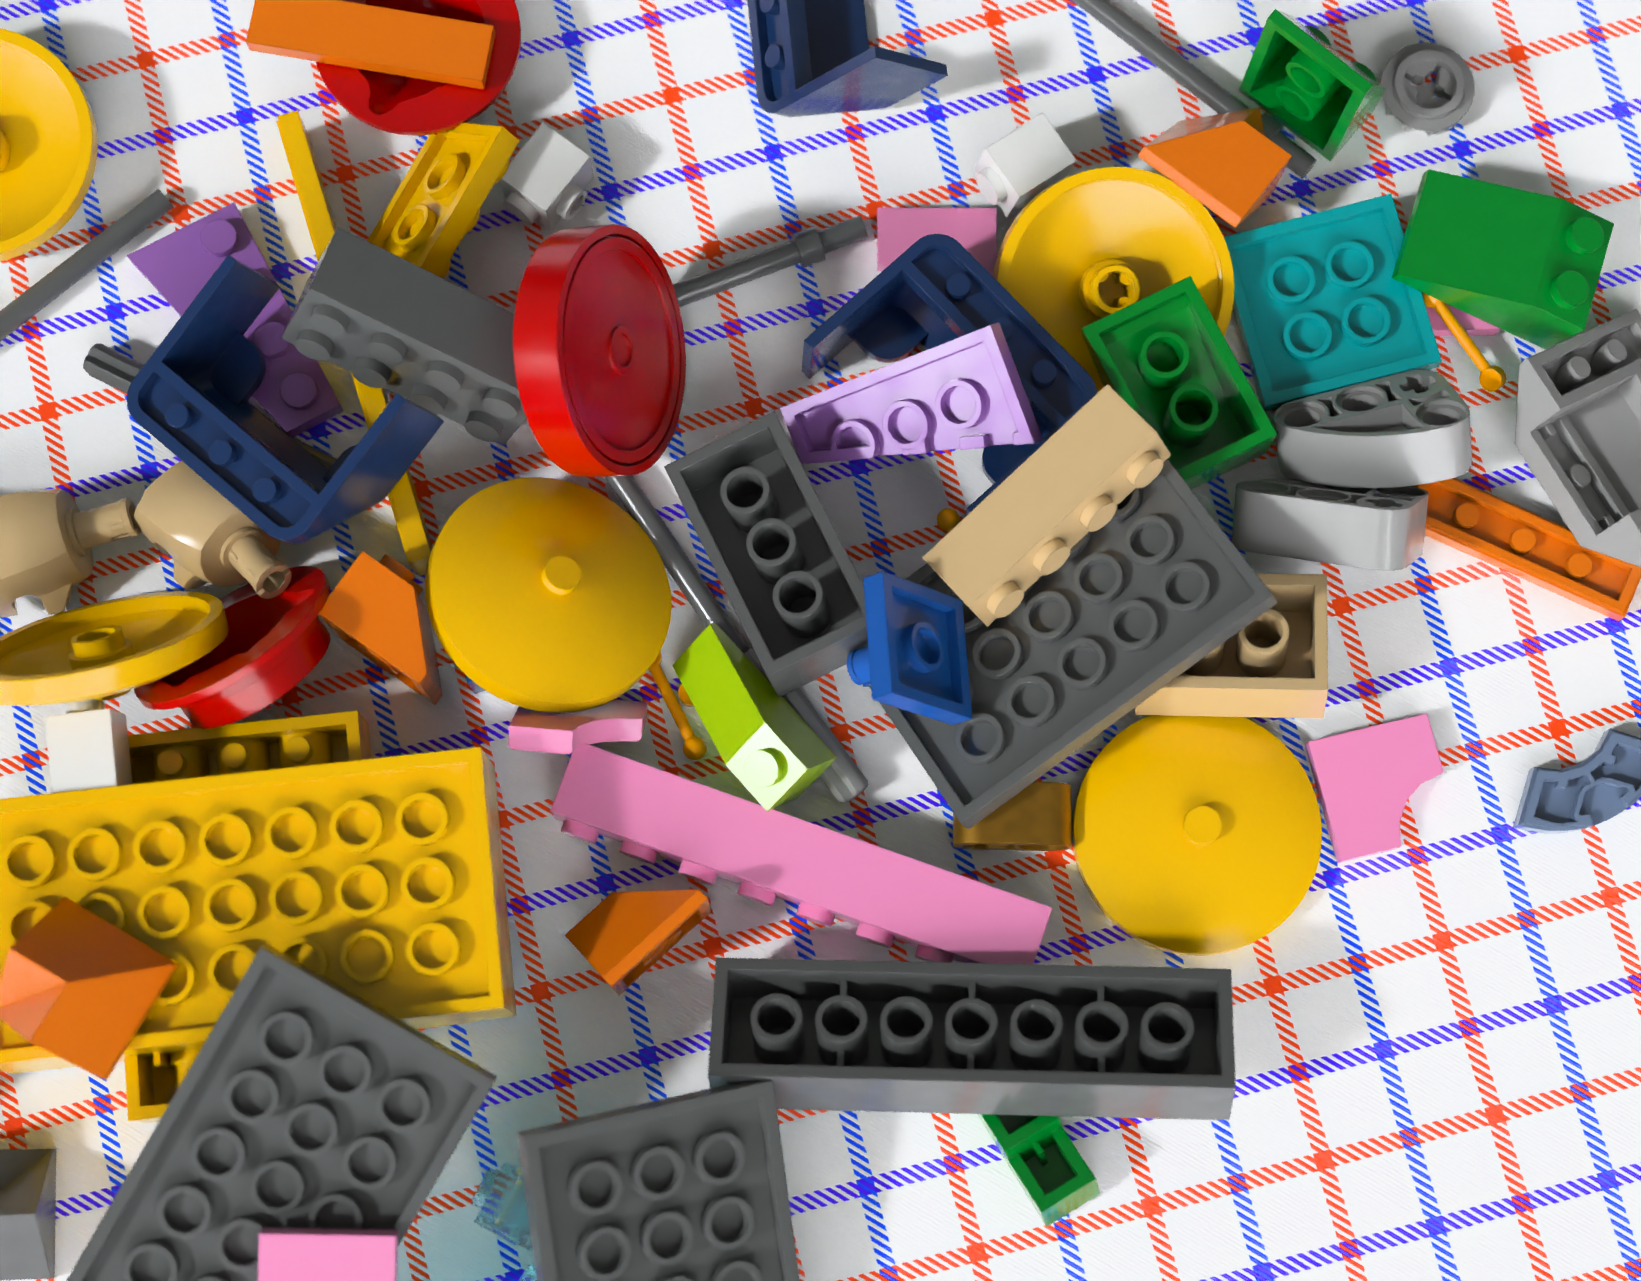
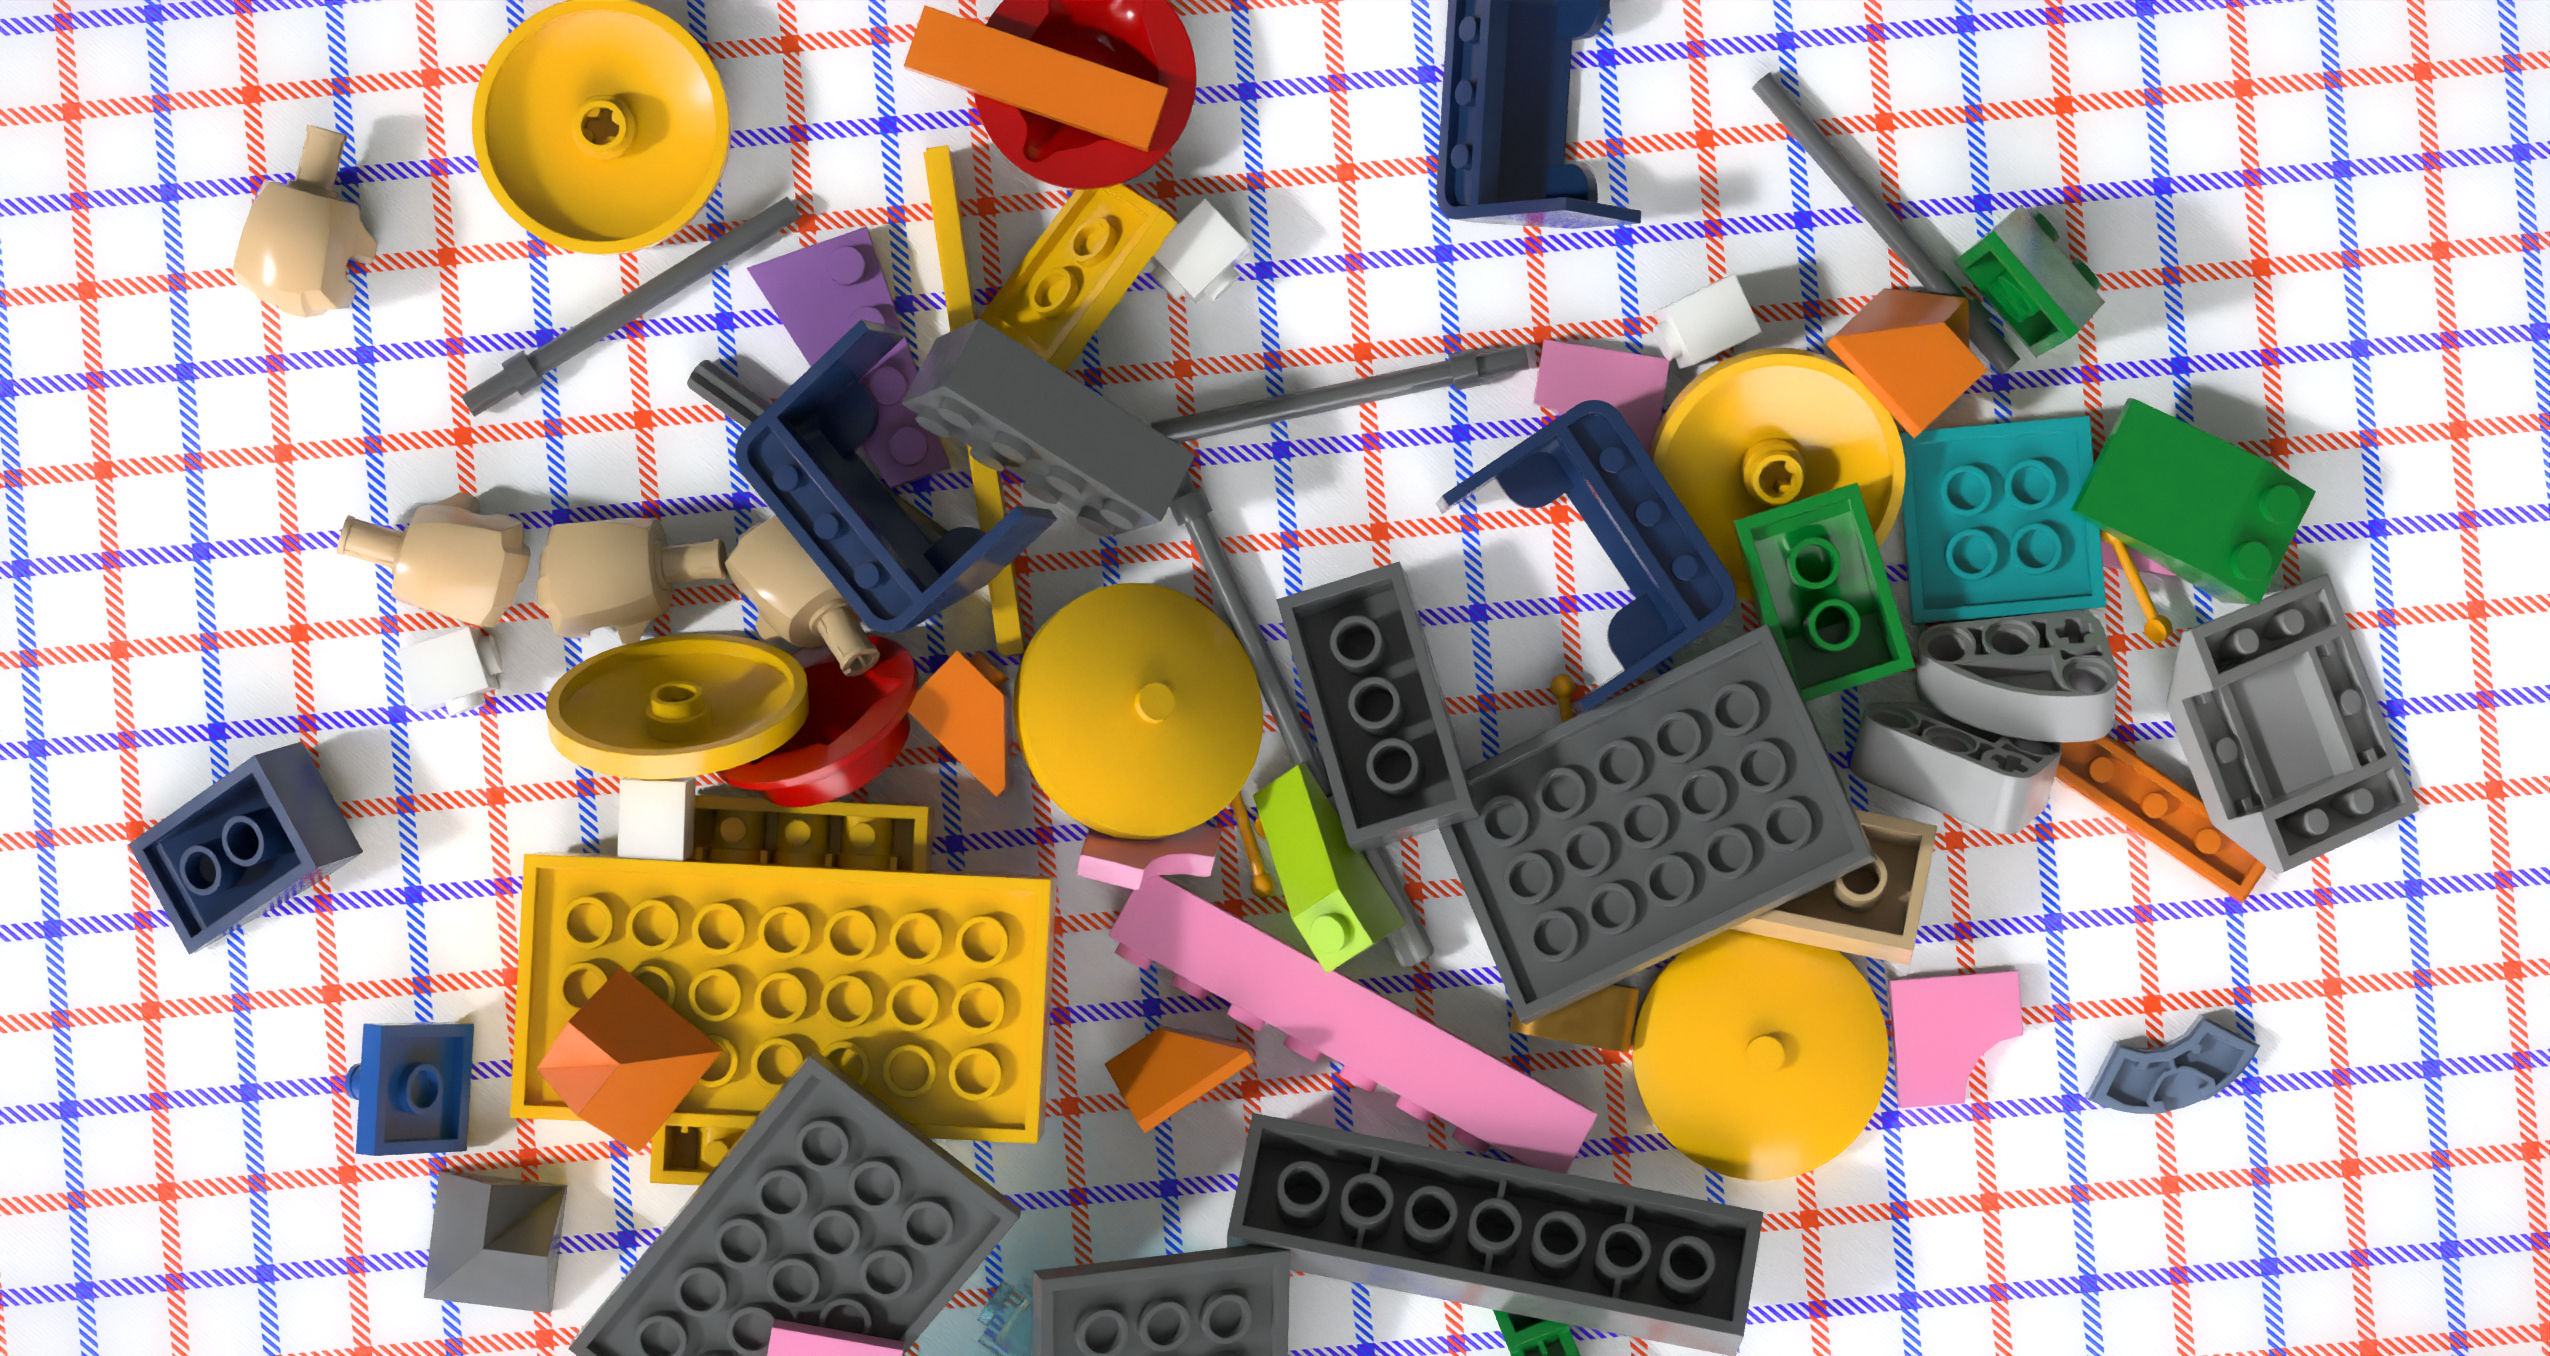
camera: 10 degrees right, 10 degrees up
red brick [513,224,686,477] -> none
wing [780,322,1043,465] -> none
blue tile [846,571,972,725] -> none
tan brick [922,384,1171,627] -> none
light grey gear [1380,42,1475,136] -> none

